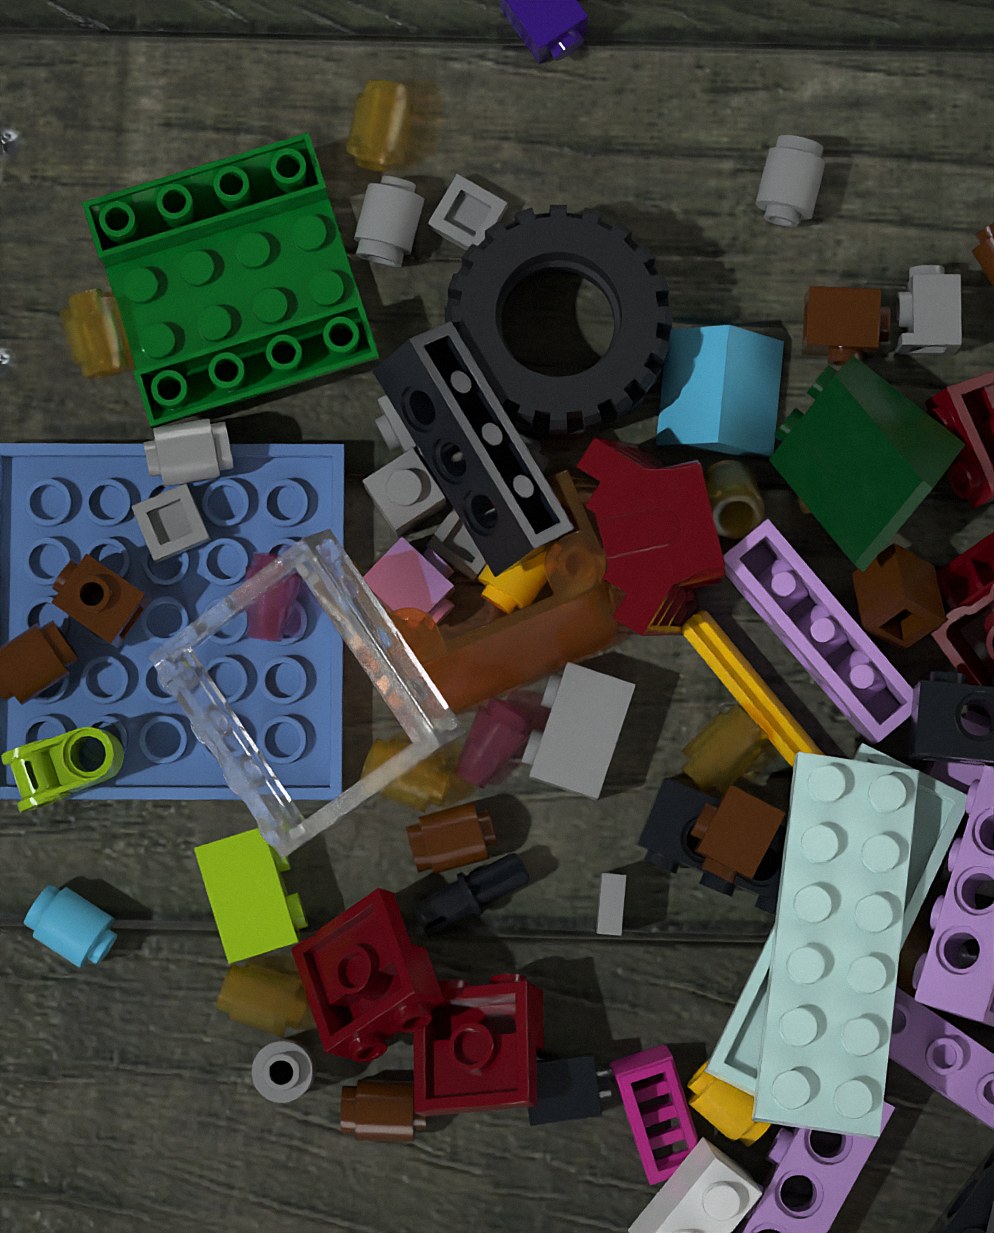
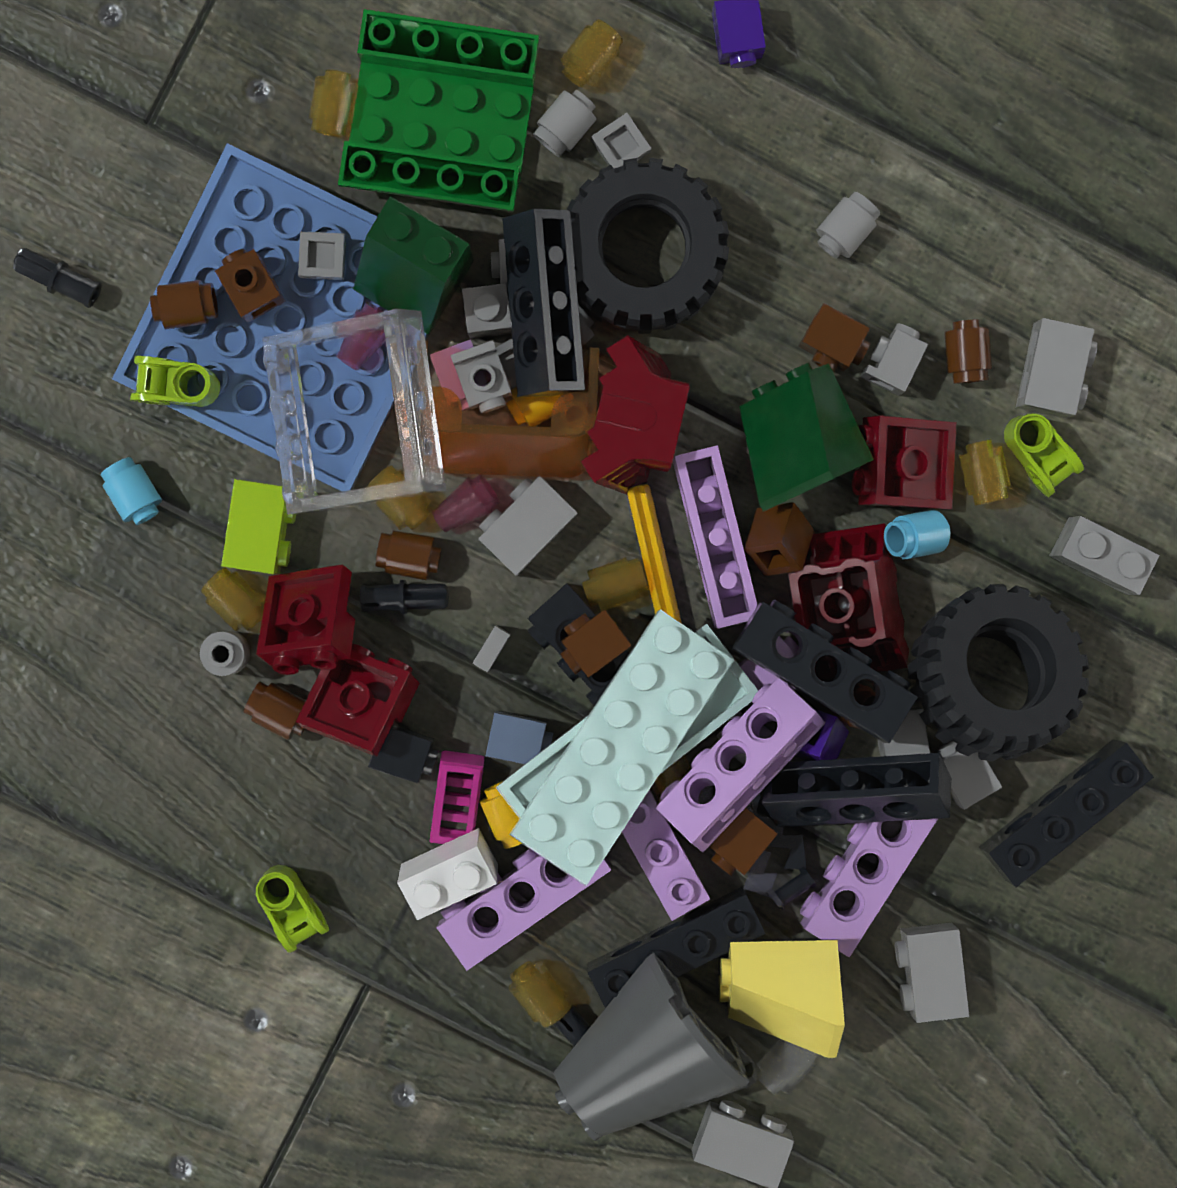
camera: 20 degrees right, 5 degrees up
light grey brick [143,418,234,487] -> none
medium azure slope [656,325,784,458] -> none
clear yellow brick [703,460,765,539] -> none
none -> dark green slope [353,196,474,335]
none -> light grey brick [451,340,512,414]
none -> sand blue brick [485,710,553,764]

